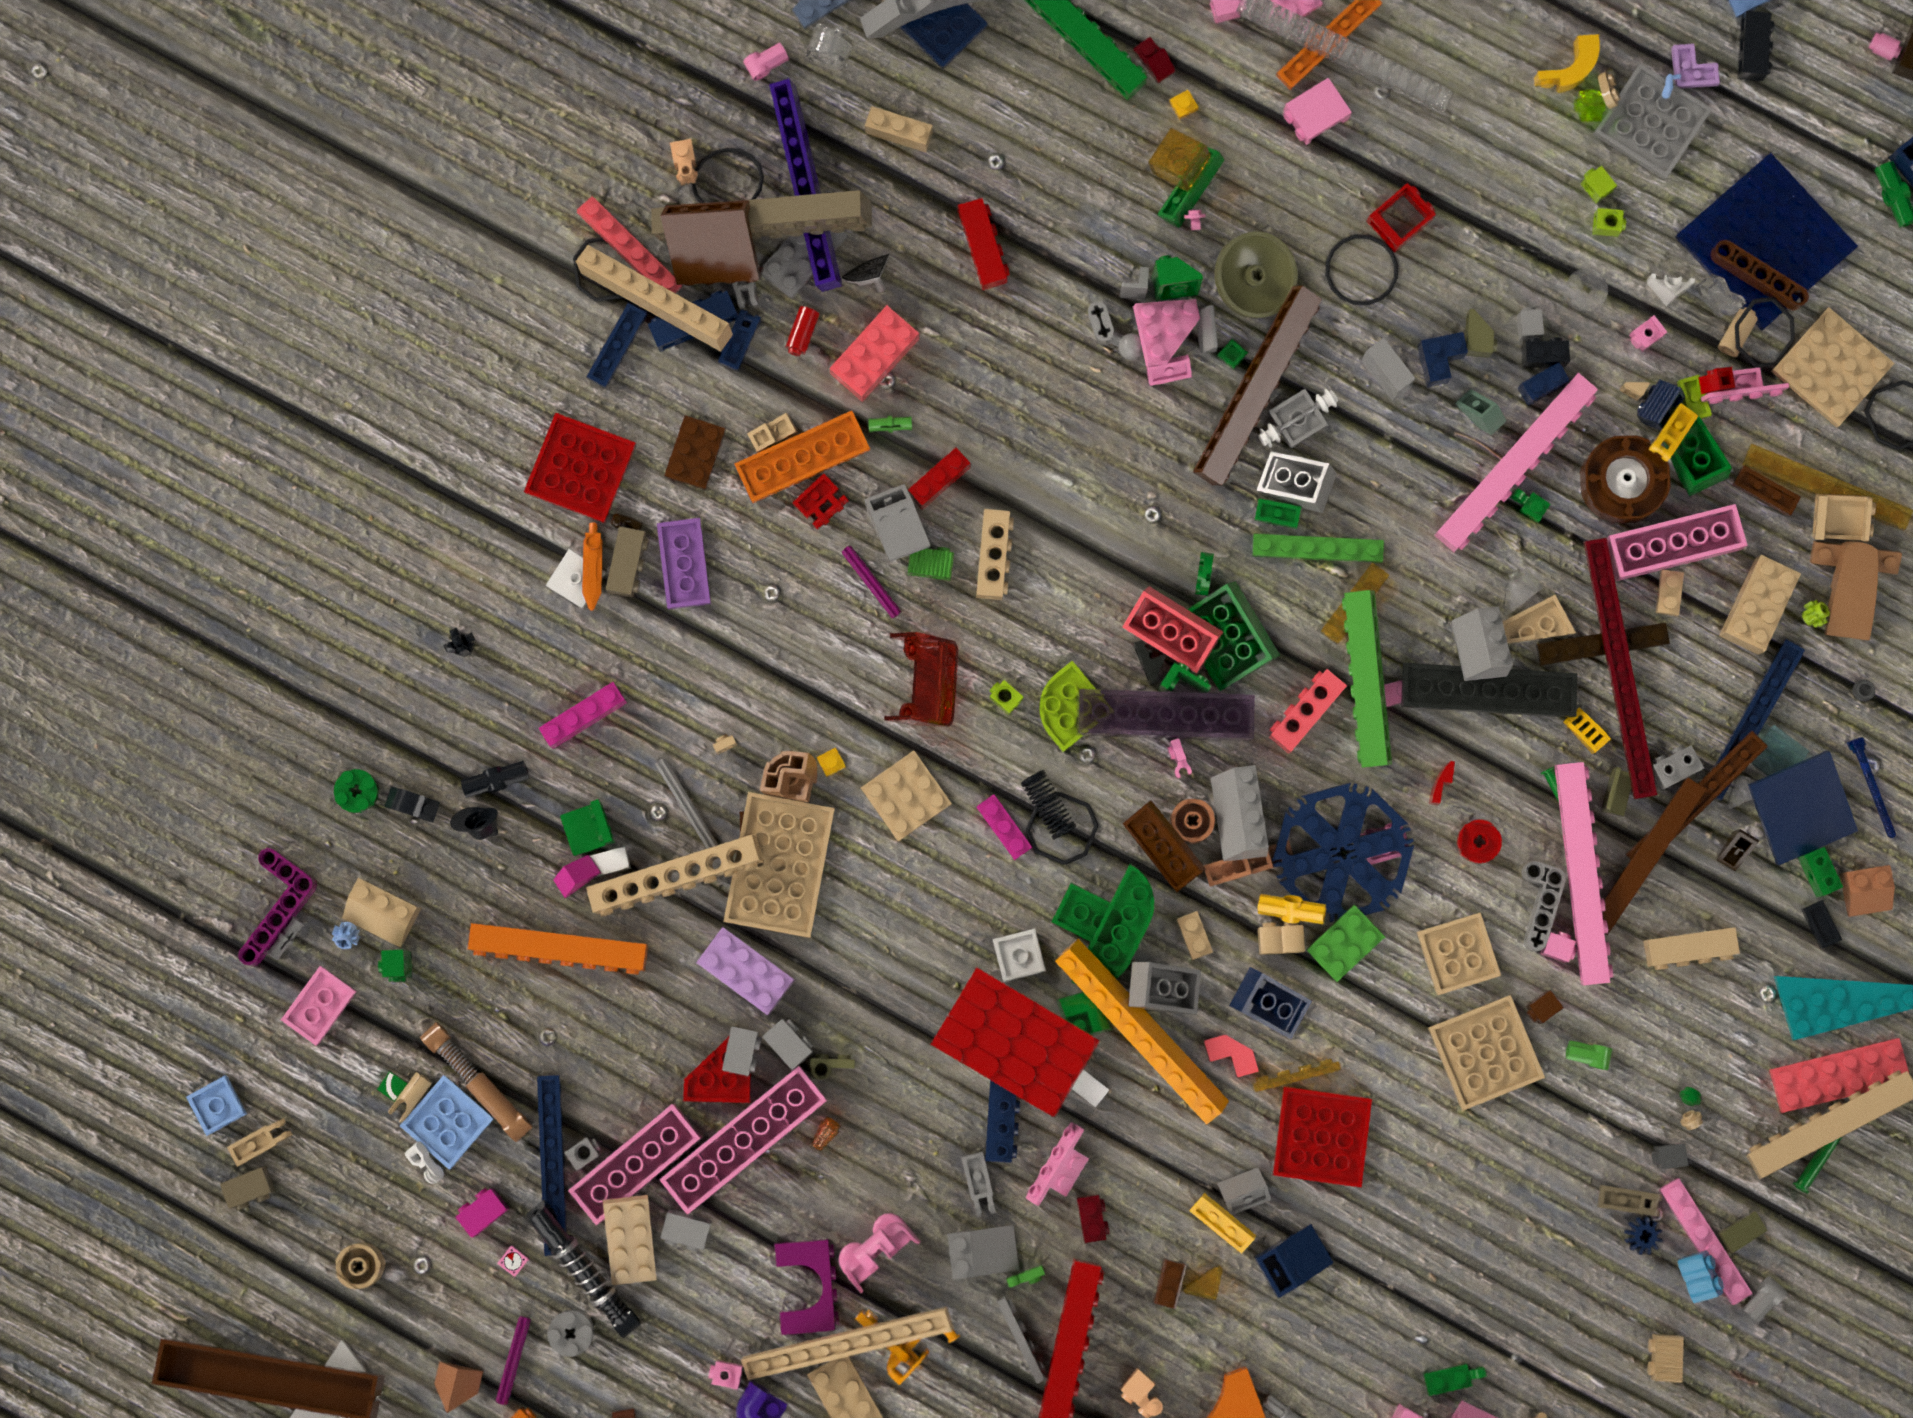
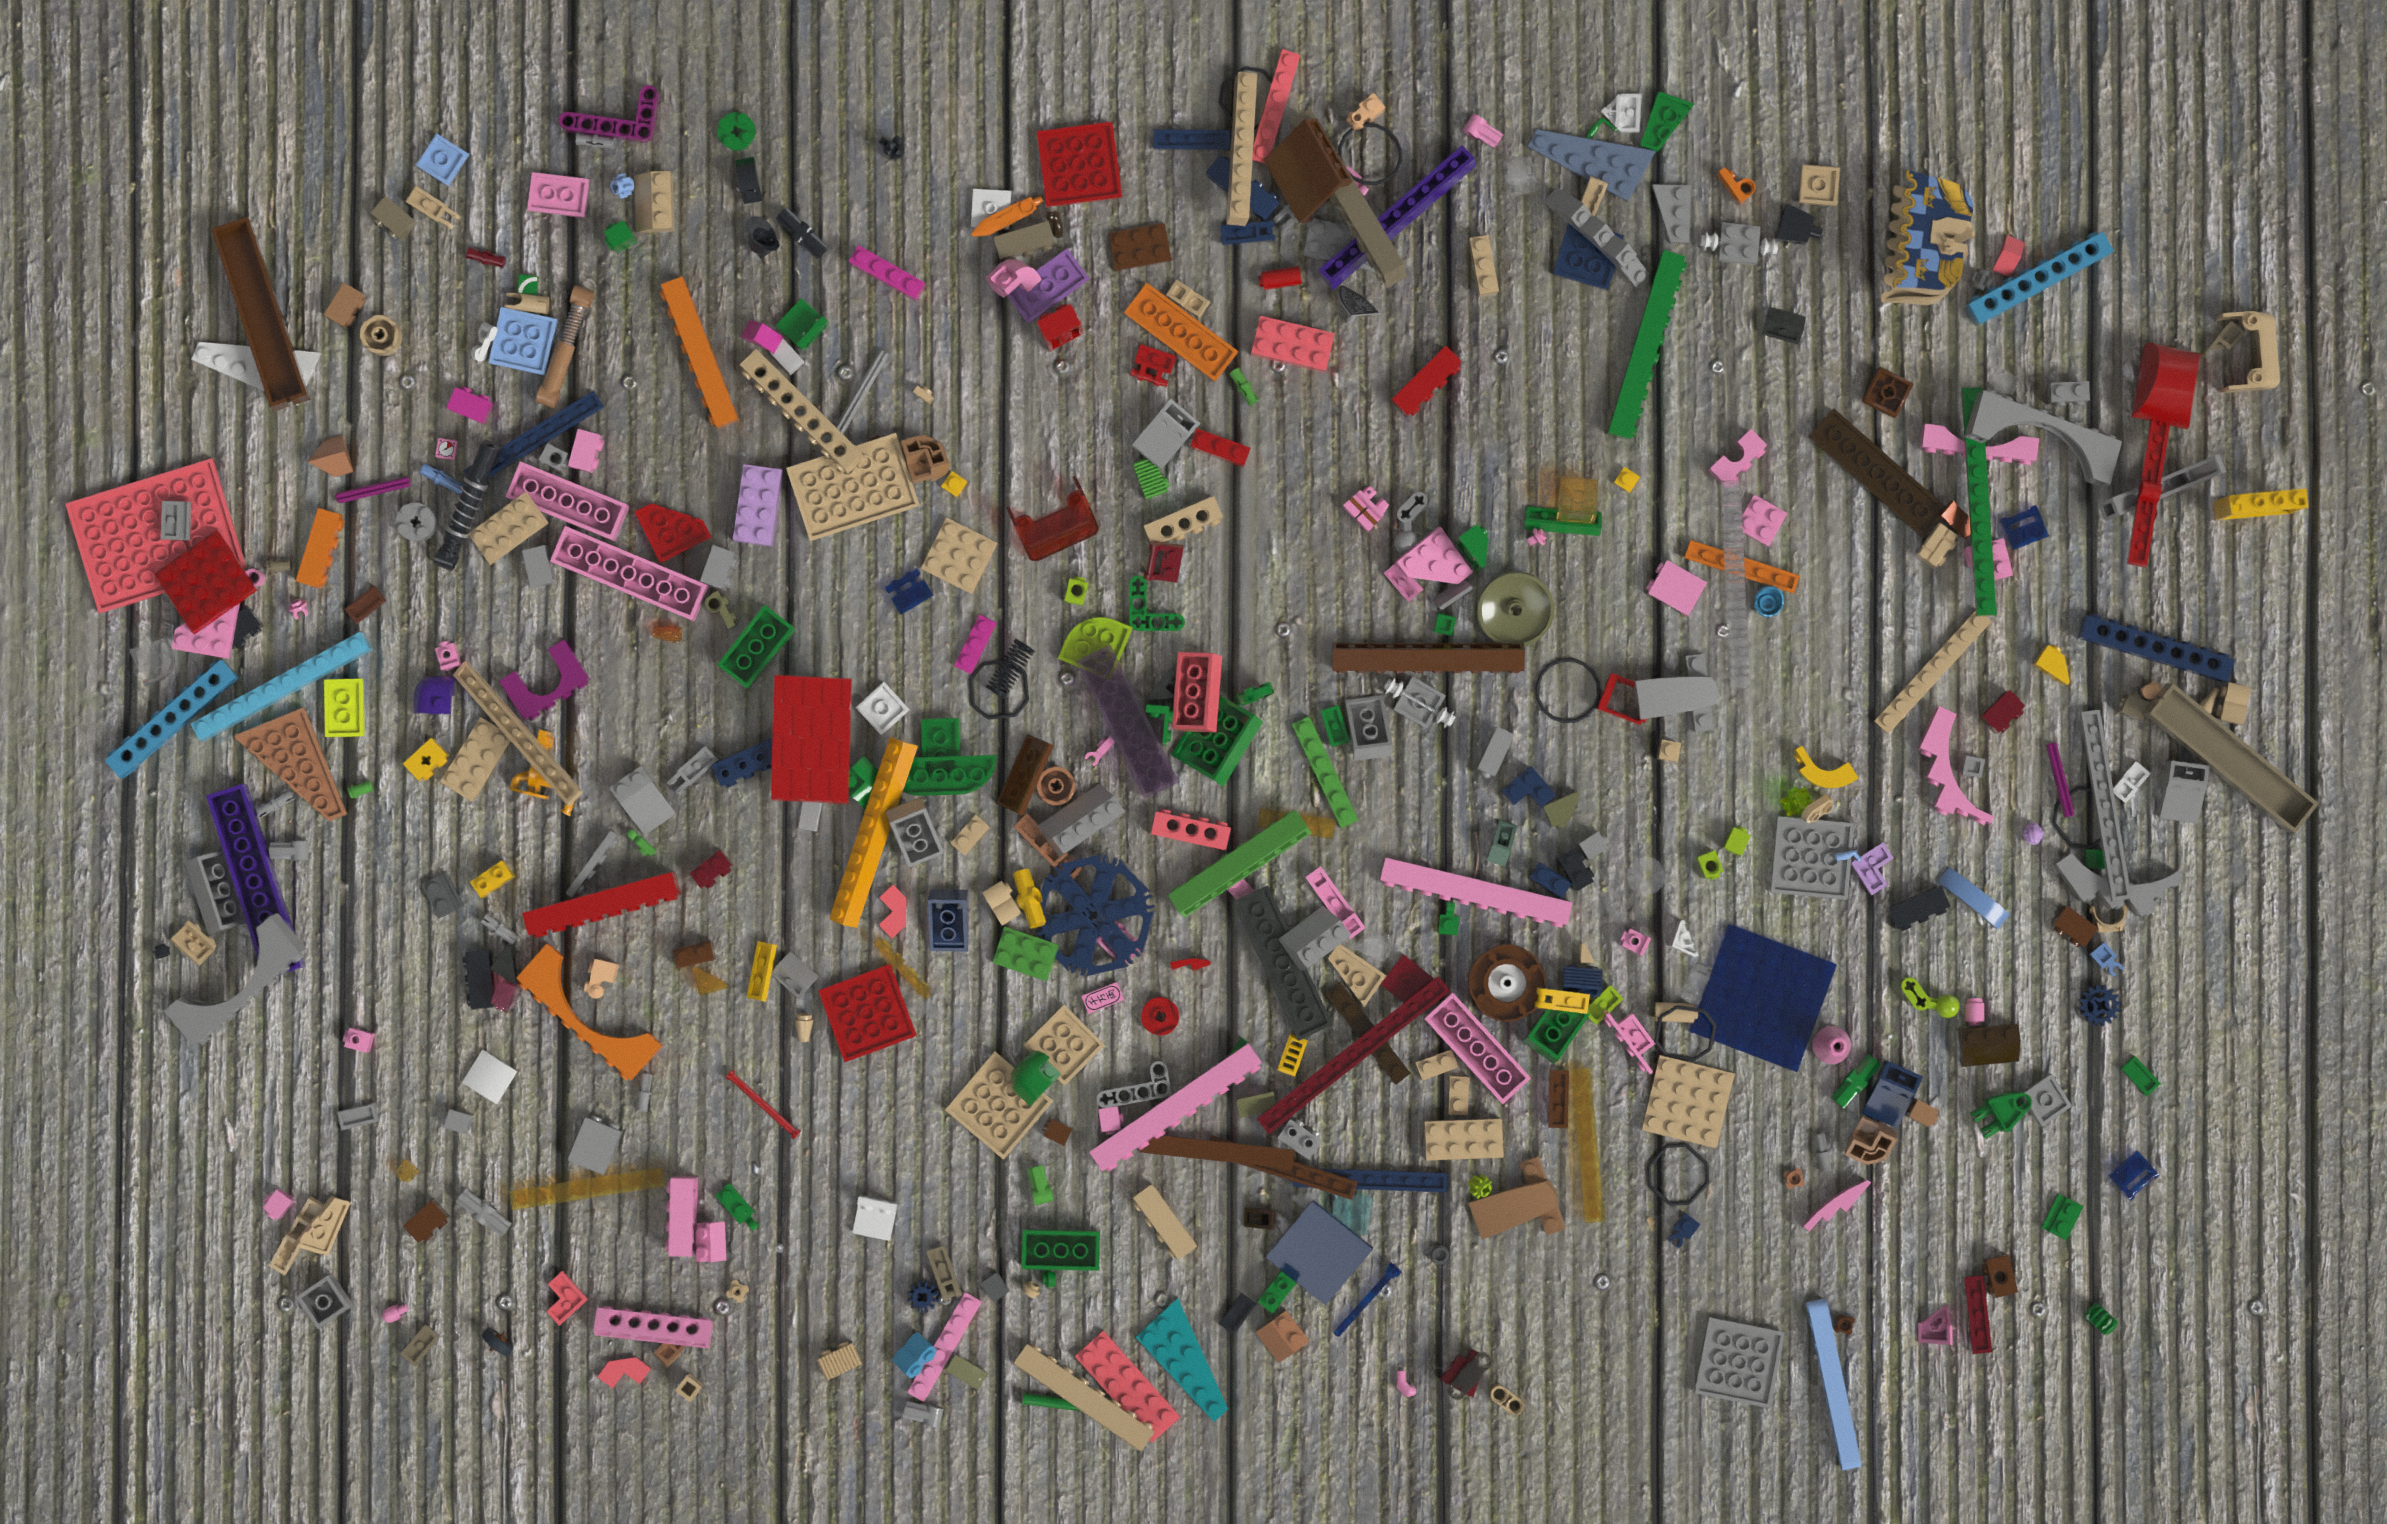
camera: 55 degrees right, 5 degrees up
light grey brick [722,1026,762,1076] -> none
bright pink piece [838,1213,921,1293] -> none
magenta axle [842,546,901,618] -> none
bright pink bracket [1026,1122,1089,1206] -> none
light grey panel [1120,267,1149,300] -> none
dark red slope [1133,37,1175,84] -> none
dark blue slope [1253,1224,1334,1298] -> none
red brick [1698,367,1735,394] -> none
reddish brown beam [1711,240,1809,311] -> none
tan panel [1812,494,1876,542] -> none
none -> medium nougat brick [324,282,366,329]
none -> medium blue pin [419,463,464,494]
none -> dark red pin [466,247,506,269]
none -> bright pink brick [568,429,604,474]
none -> green brick [717,604,797,690]
none -> red bar [725,1070,801,1140]
none -> tan cone [794,1013,814,1042]
none -> white bracket [853,1195,898,1241]
none -> clear blue plate [884,568,934,615]
none -> bright pink brick [986,259,1042,298]
none -> green brick [1011,1050,1061,1107]
none -> green brick [1022,1229,1100,1271]
none -> red brick [1037,303,1083,352]
none -> bright pink tile [1082,982,1124,1014]
none -> green beam [1129,575,1185,631]
none -> dark red plate [1143,541,1184,583]
none -> bright pink slope [1305,866,1366,939]
none -> bright pink hips [1343,486,1389,533]
none -> dark red plate [1380,954,1433,1003]
none -> tan plate [1448,1076,1469,1115]
none -> light grey slope [1635,654,1718,732]
none -> tan brick [1657,740,1681,763]
none -> dark azure hair [1753,586,1784,617]
none -> bright pink cone [1812,1026,1851,1064]
none -> lime beam [1900,976,1960,1018]

